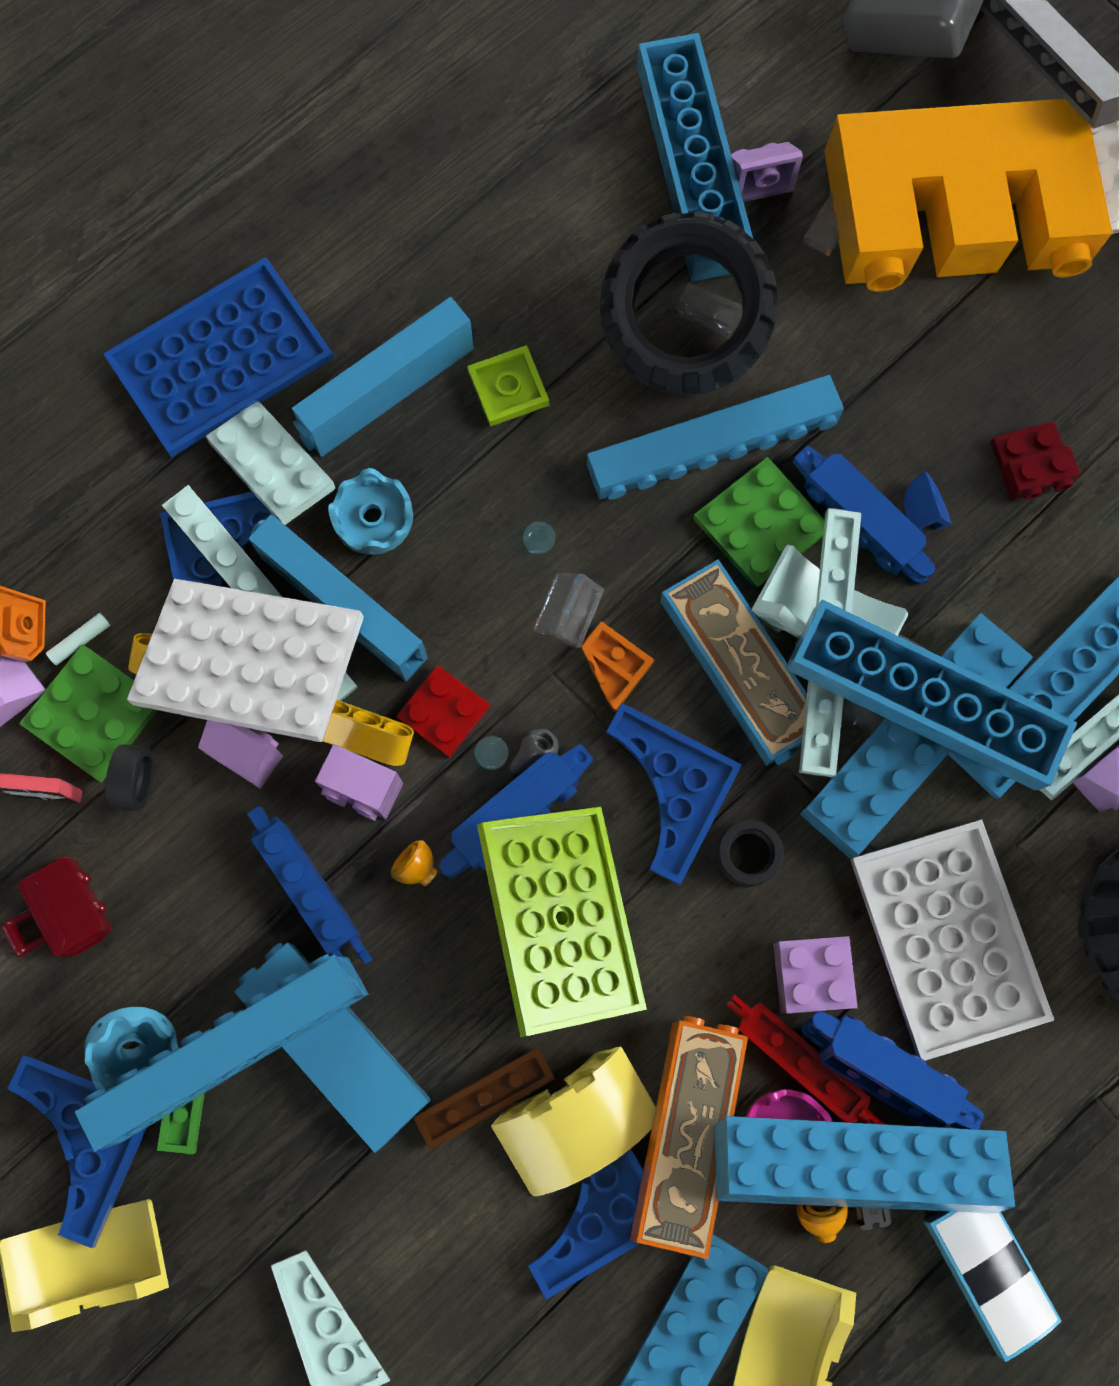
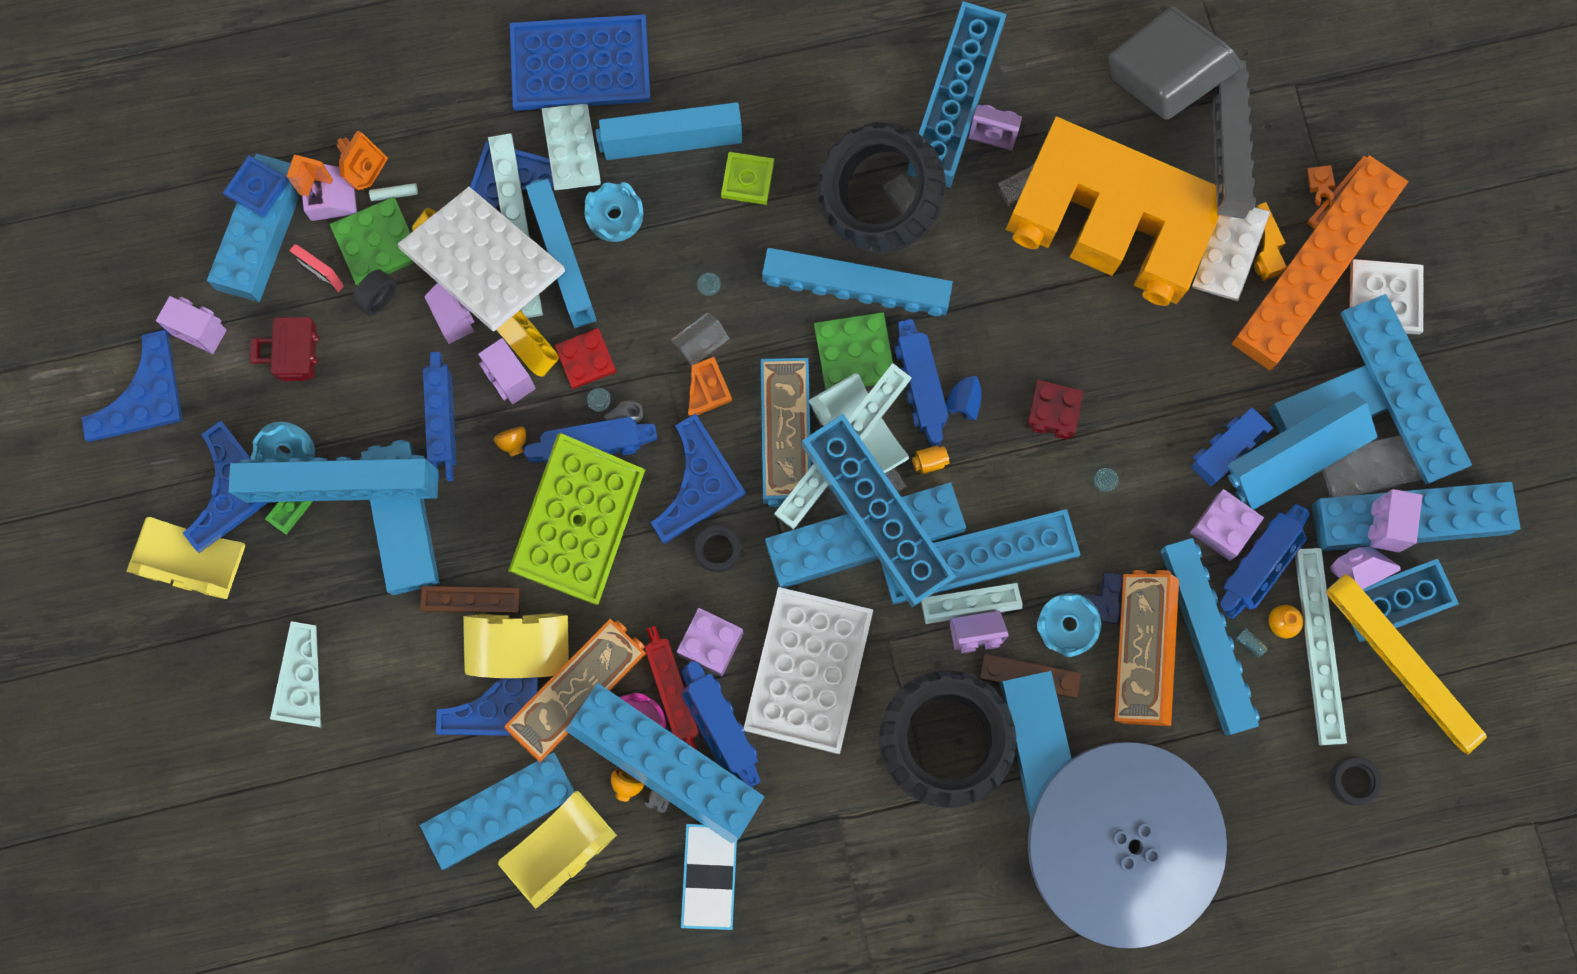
camera: 30 degrees right, 0 degrees up
none -> light orange brick [912,445,949,475]

